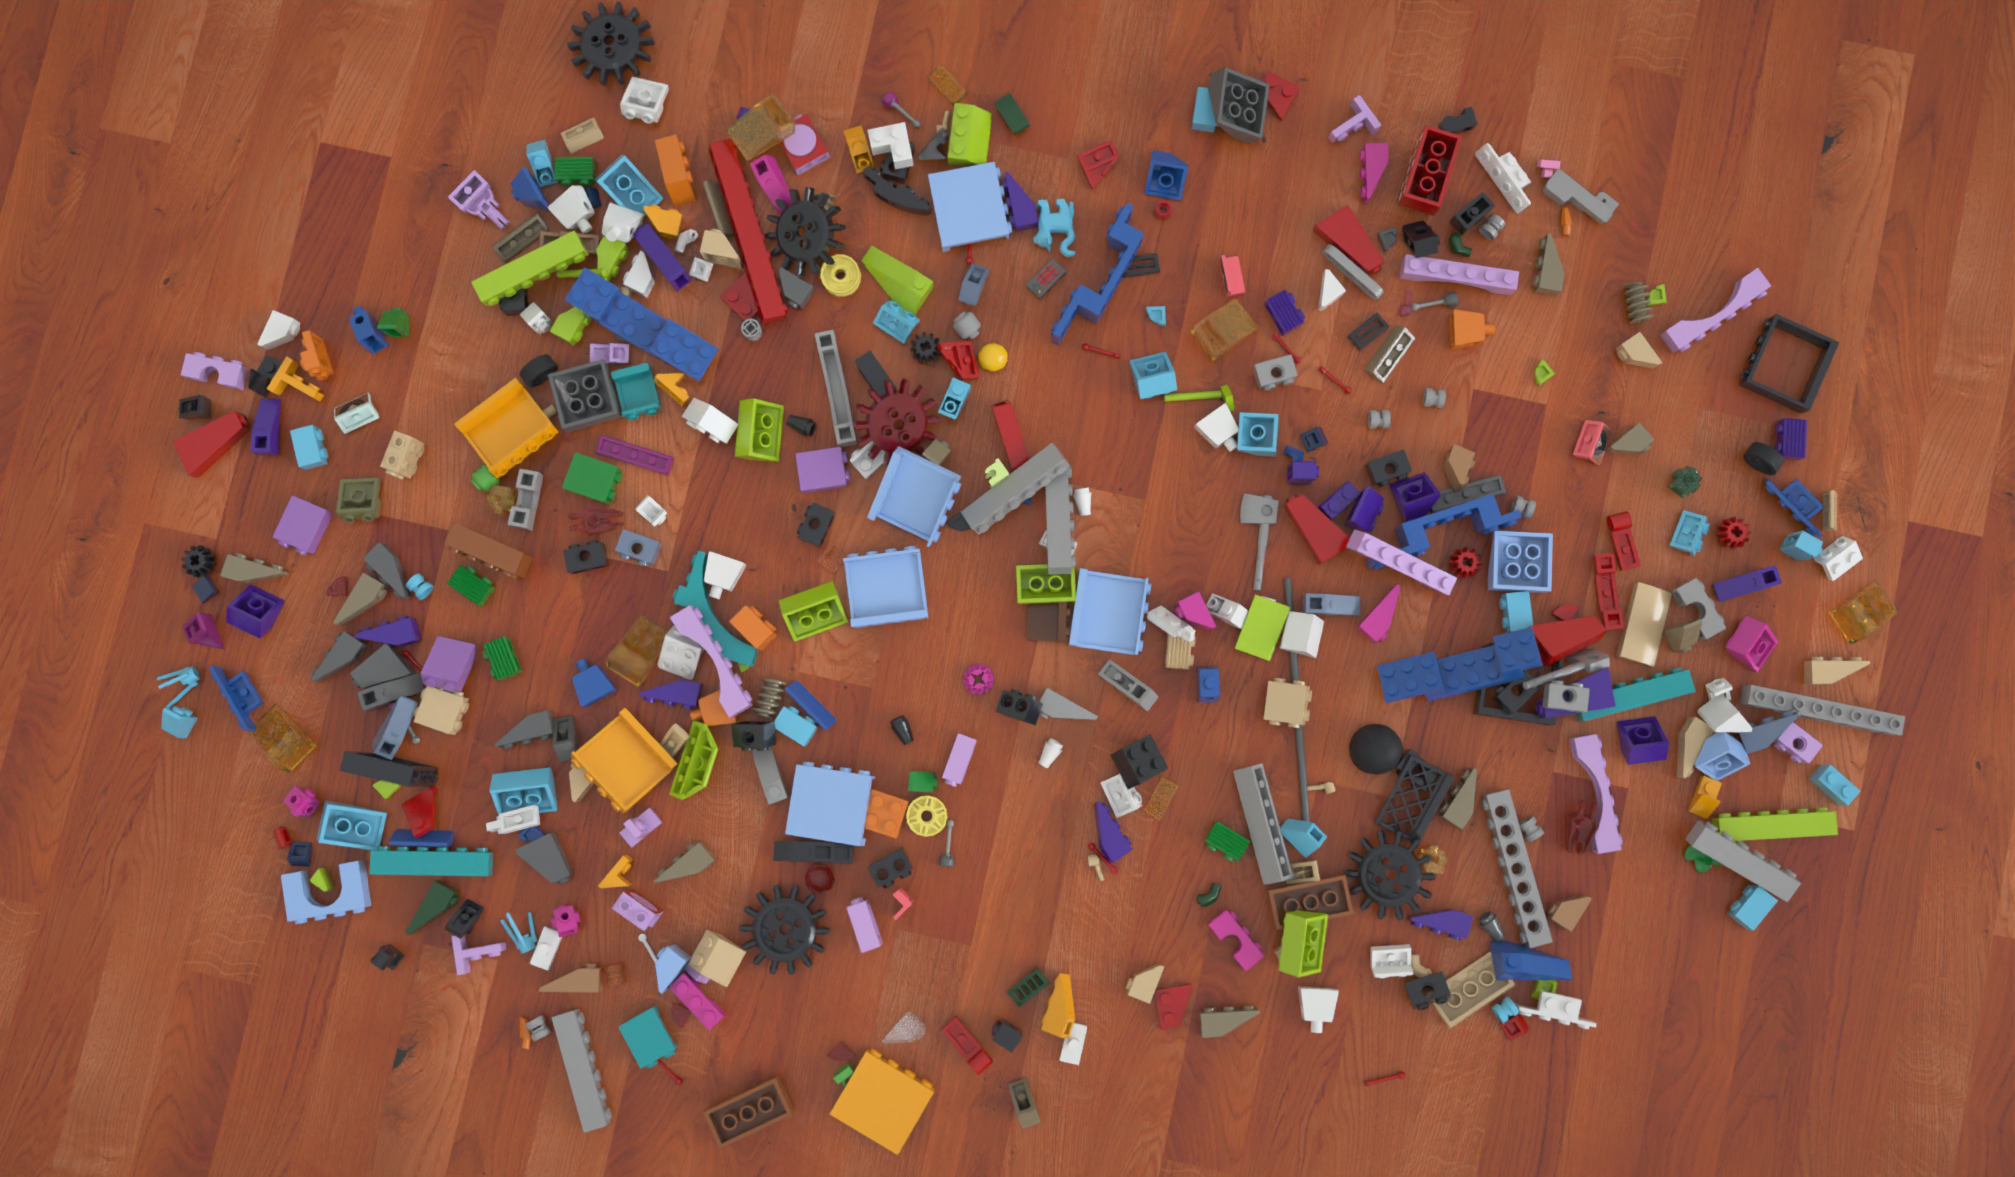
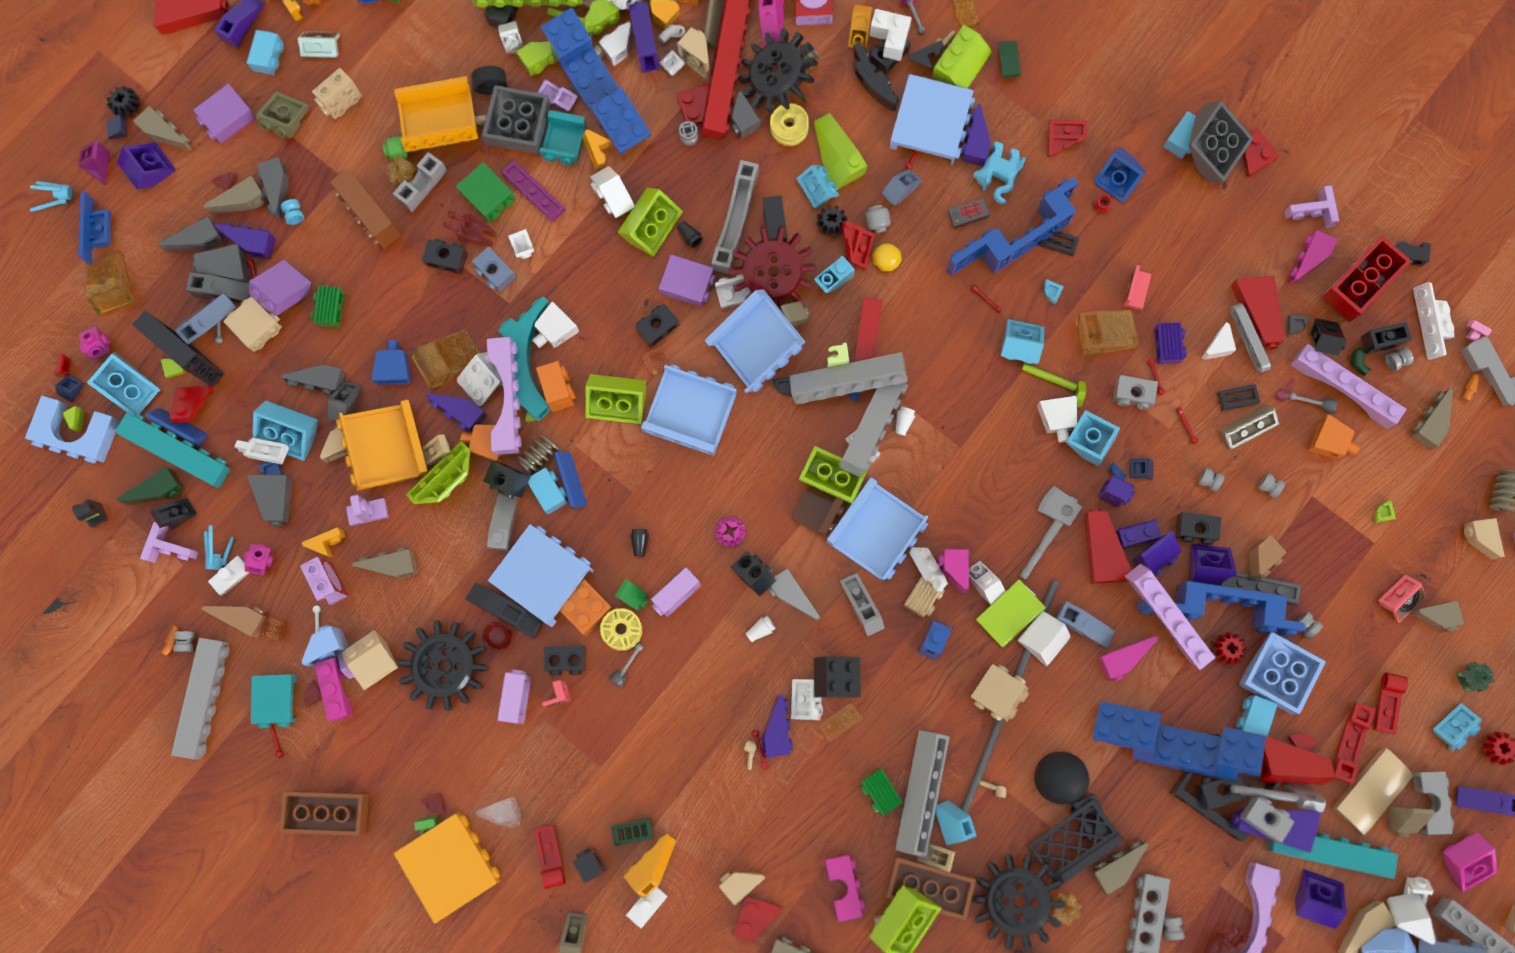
camera: 30 degrees right, 5 degrees down
medium azure slope [161,706,198,738] -> none
green brick [447,565,495,607] -> none
dark green arm [1196,883,1222,907] -> none

